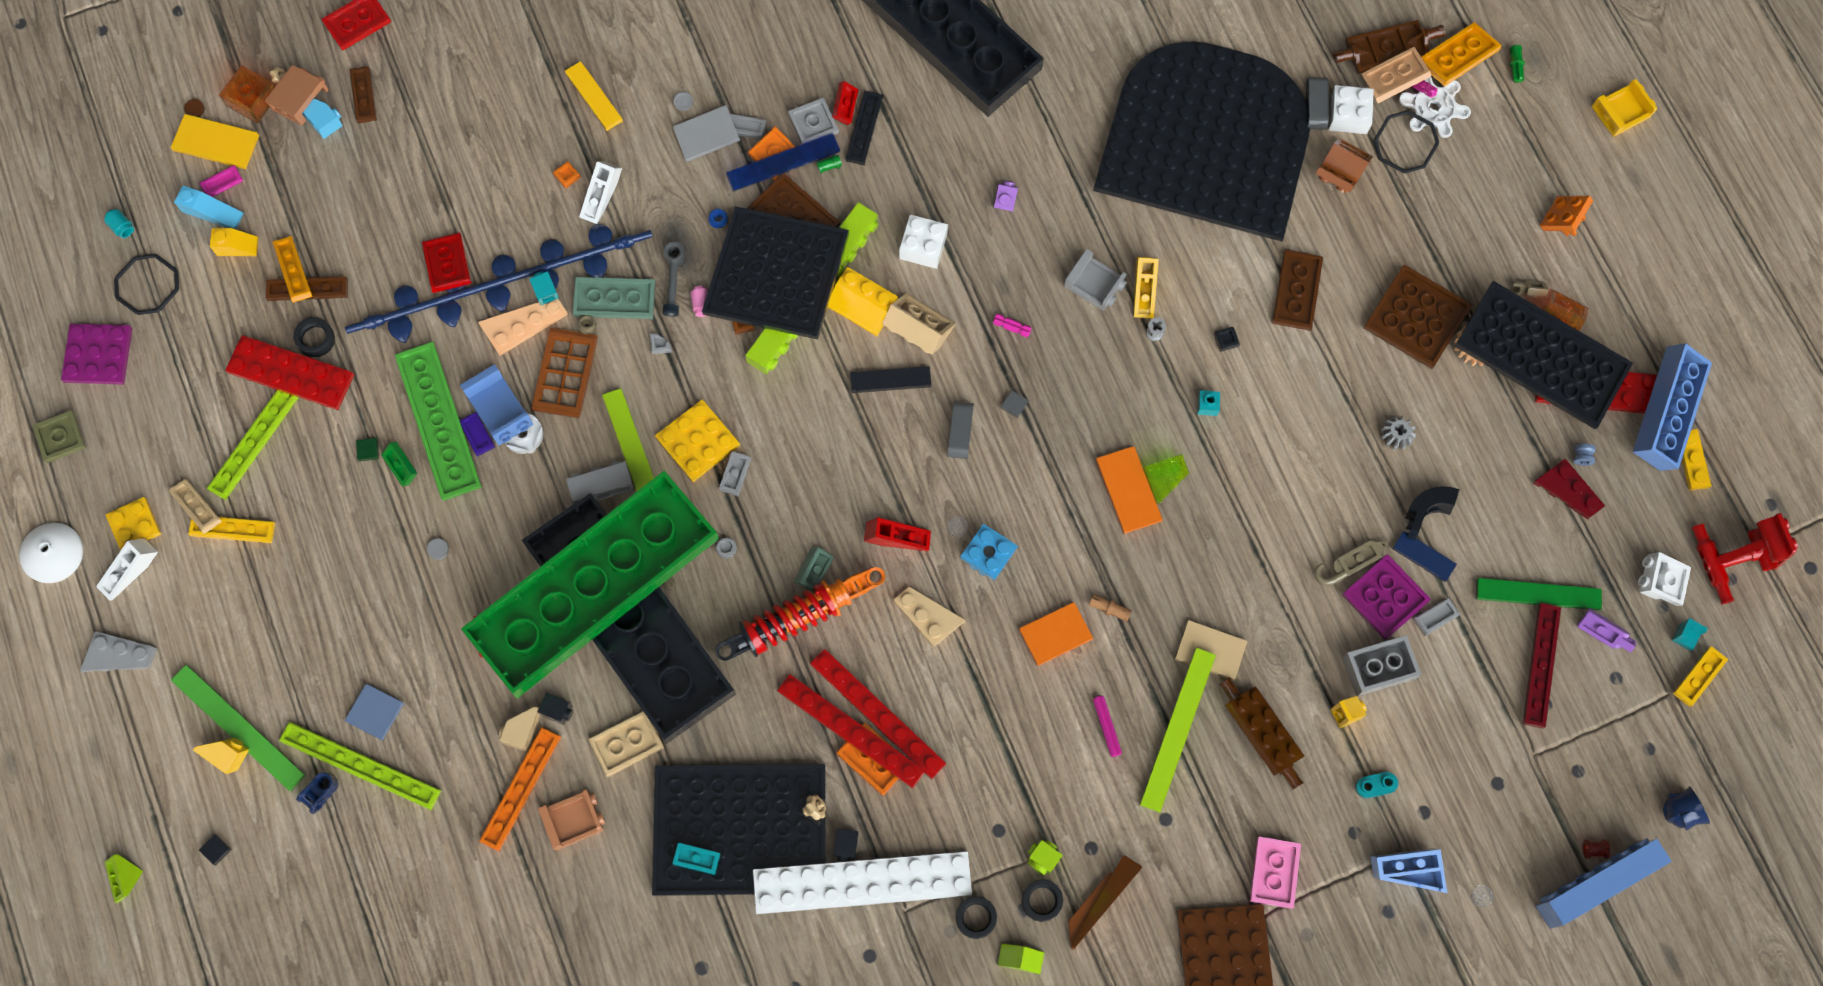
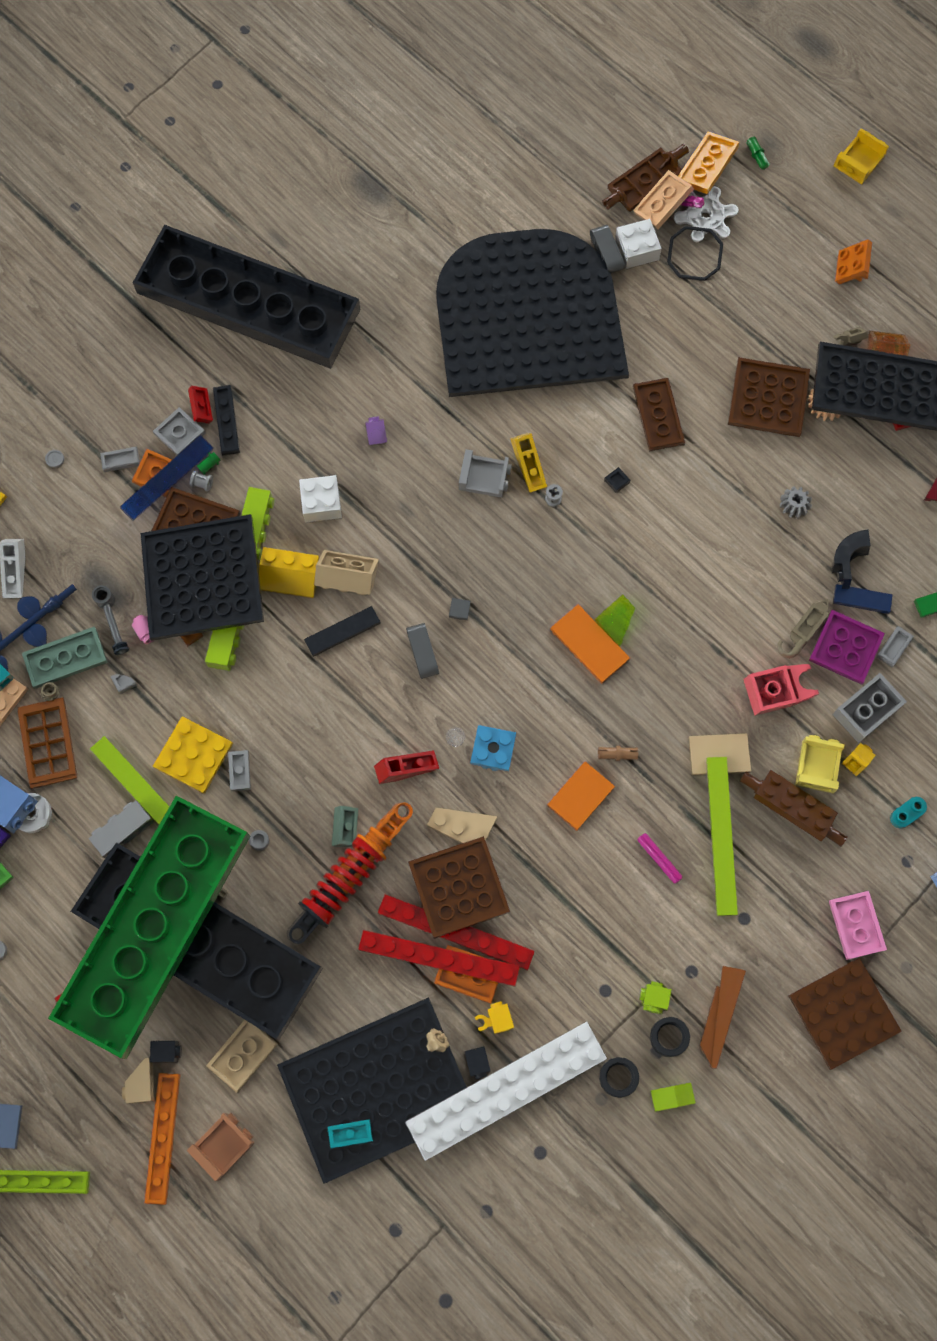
camera: 20 degrees left, 0 degrees up
light grey tile [673,105,740,162] -> none
blue plate [708,209,728,228] -> none
dark pink axle [993,313,1032,337] -> none
teal plate [1197,390,1220,416] -> none
dark orange bracket [1315,138,1373,193] -> none
none -> light grey bush [190,471,213,491]
none -> reddish brown plate [408,836,510,939]
none -> yellow brick [475,1001,514,1035]
none -> coral brick [743,664,819,716]
none -> light yellow panel [795,735,845,794]

